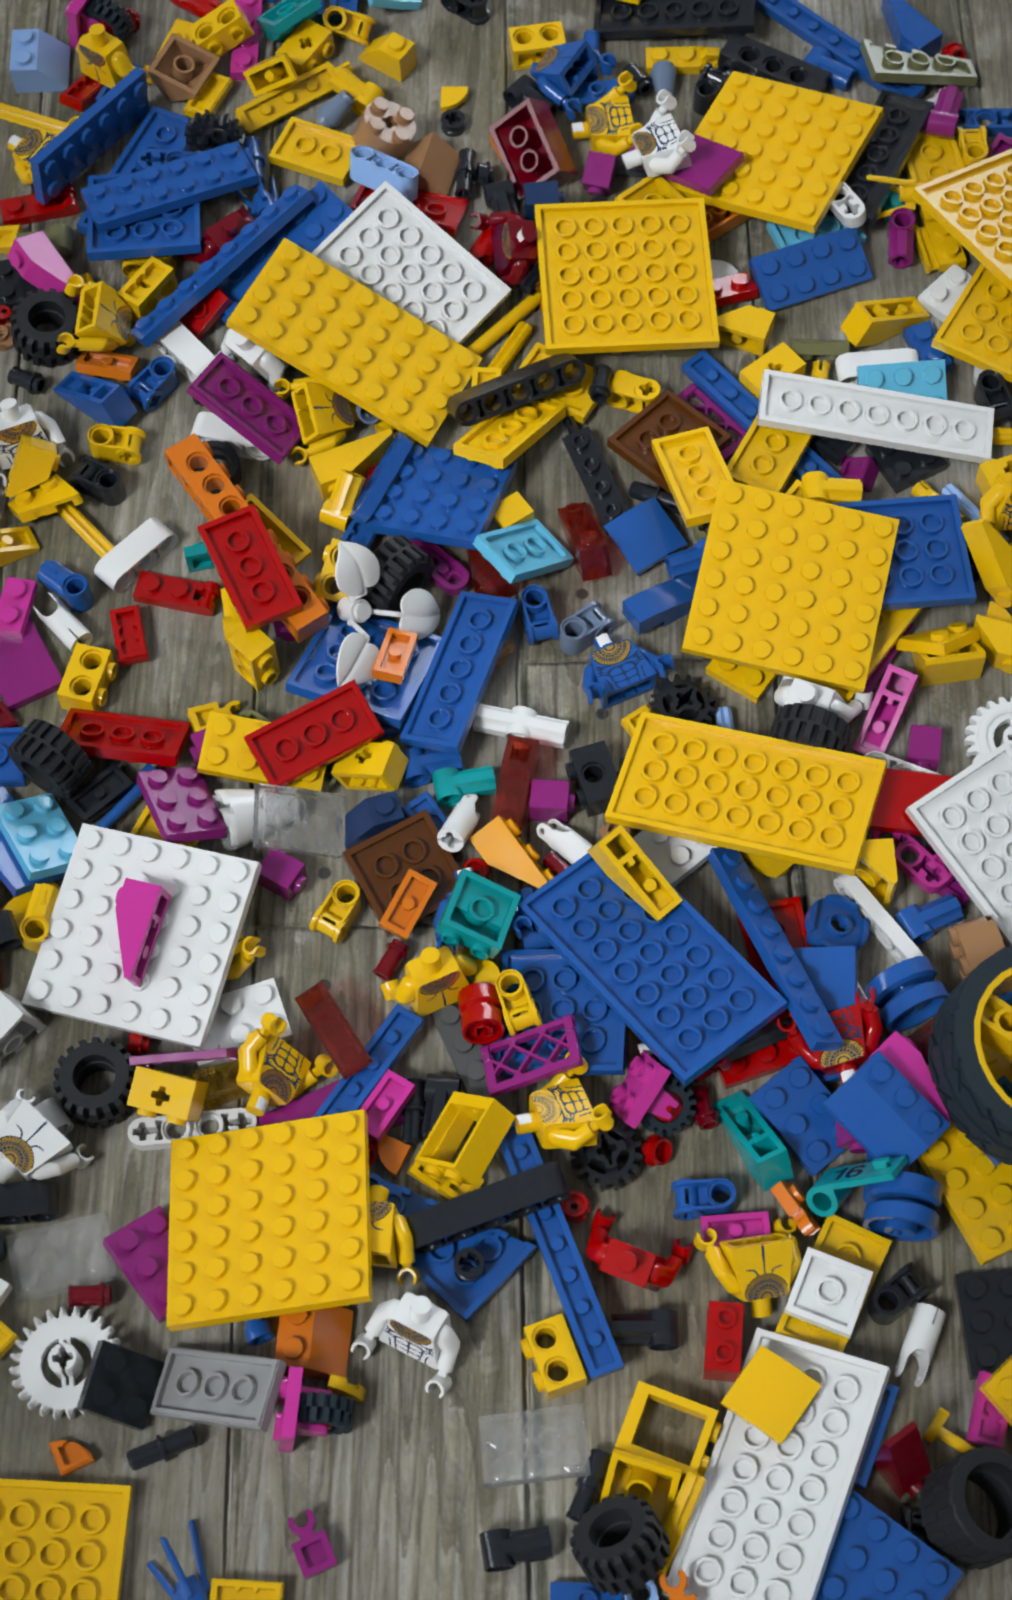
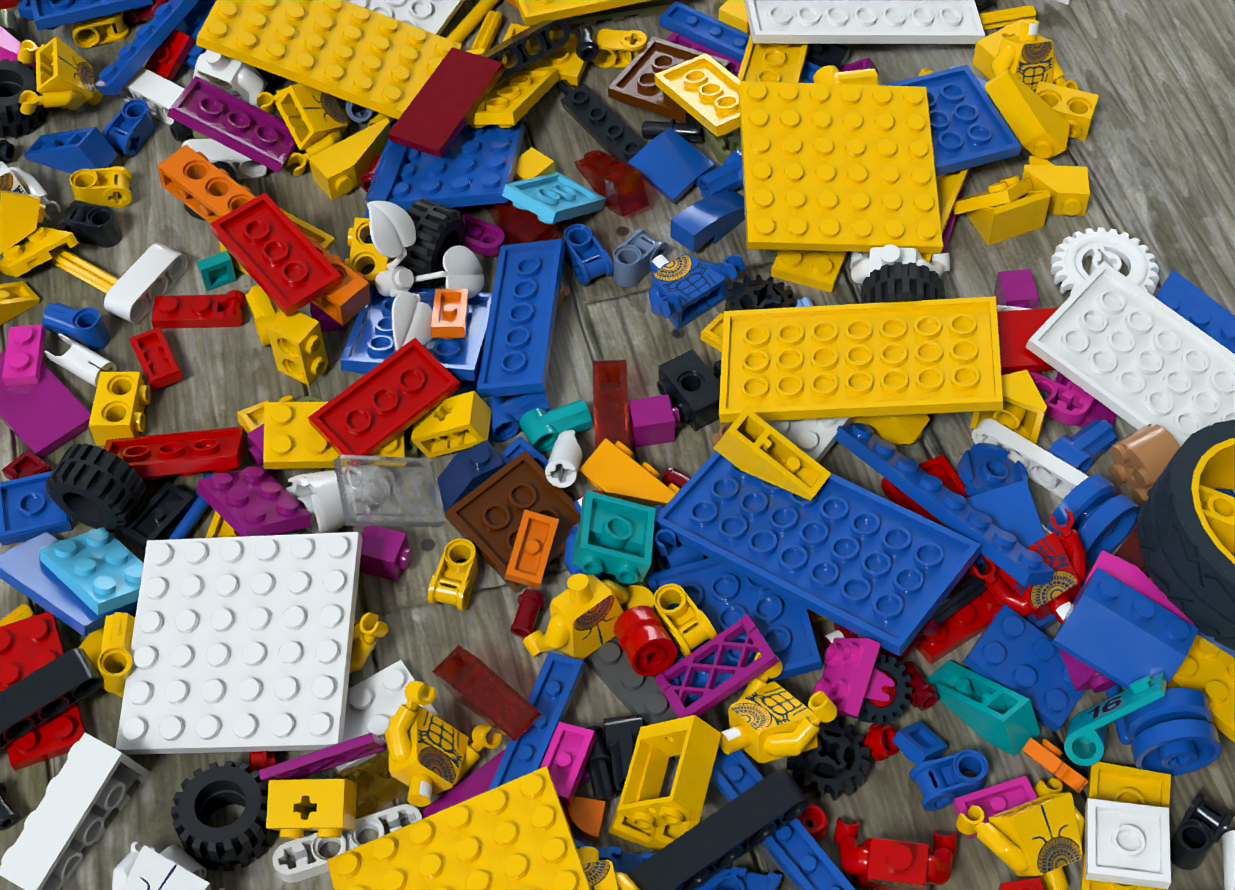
camera: 15 degrees left, 10 degrees down
orange plate [75,351,140,381] -> none
dark pink slope [115,878,171,988] -> none
yellow brick [117,256,178,322] -> none
yellow piece [319,469,366,532] -> none
white piece [473,704,569,749] -> none
white piece [536,819,593,864] -> none
dark pink slope [852,664,921,755] -> none
black plate [865,444,947,494] -> none
none -> dark red tile [388,47,505,158]
none -> blue plate [892,721,948,765]

